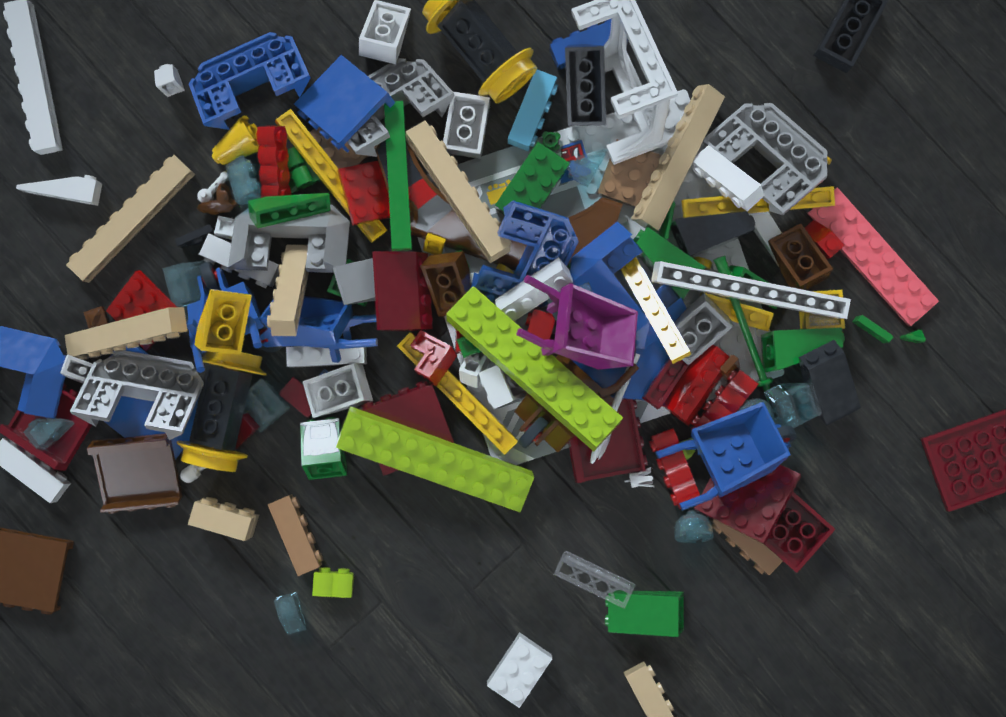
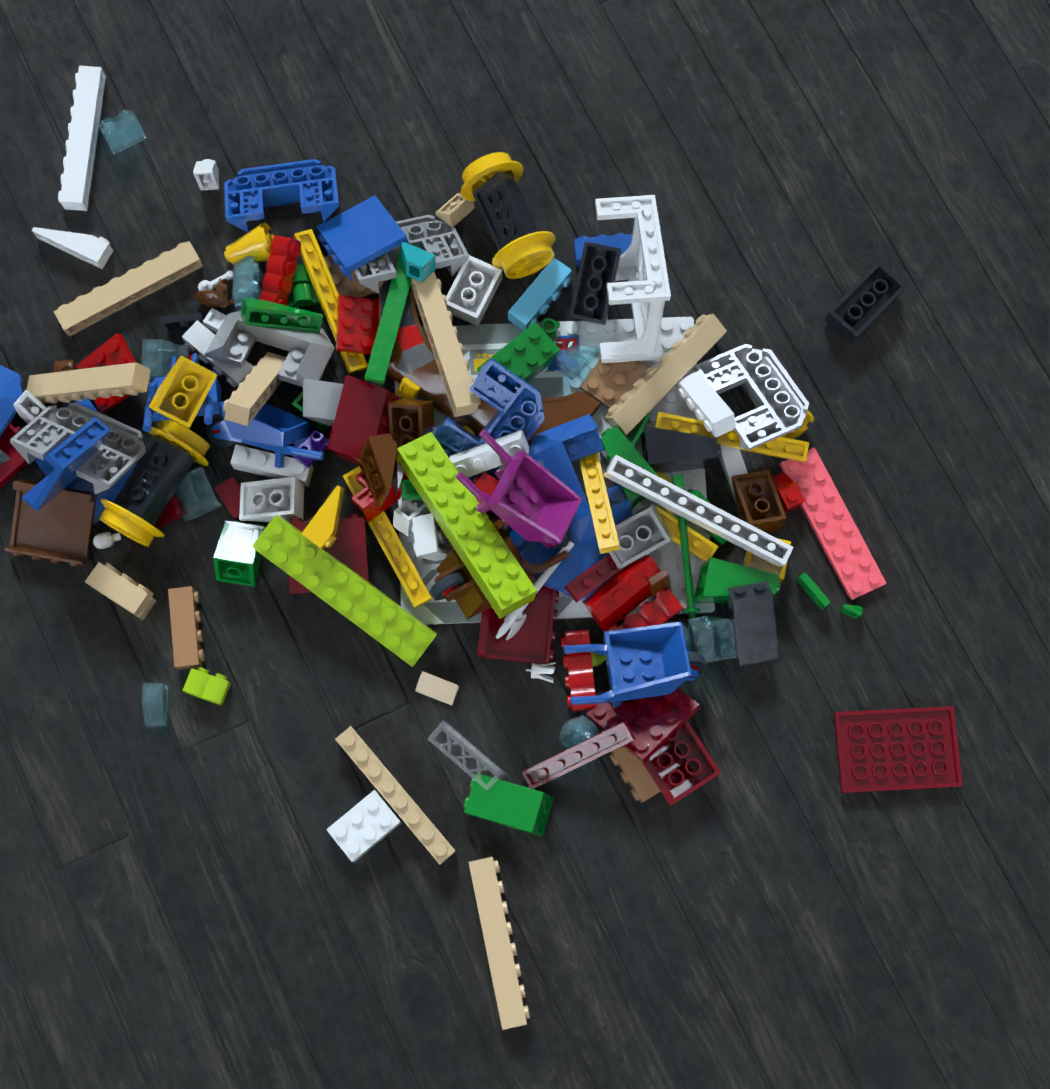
camera: 15 degrees right, 10 degrees down
white slope [359,0,411,64] -> none
none -> blue panel [21,417,111,511]
none -> clear light blue slope [99,110,147,154]
none -> dark purple hips [293,430,329,468]
none -> yellow slope [302,485,344,549]
none -> tan brick [335,726,456,865]
none -> reddish brown slope [359,433,397,508]
none -> teal slope [401,241,435,282]
none -> tan slope [415,671,459,706]
none -> tan slope [435,193,474,227]
none -> plate [521,720,636,789]

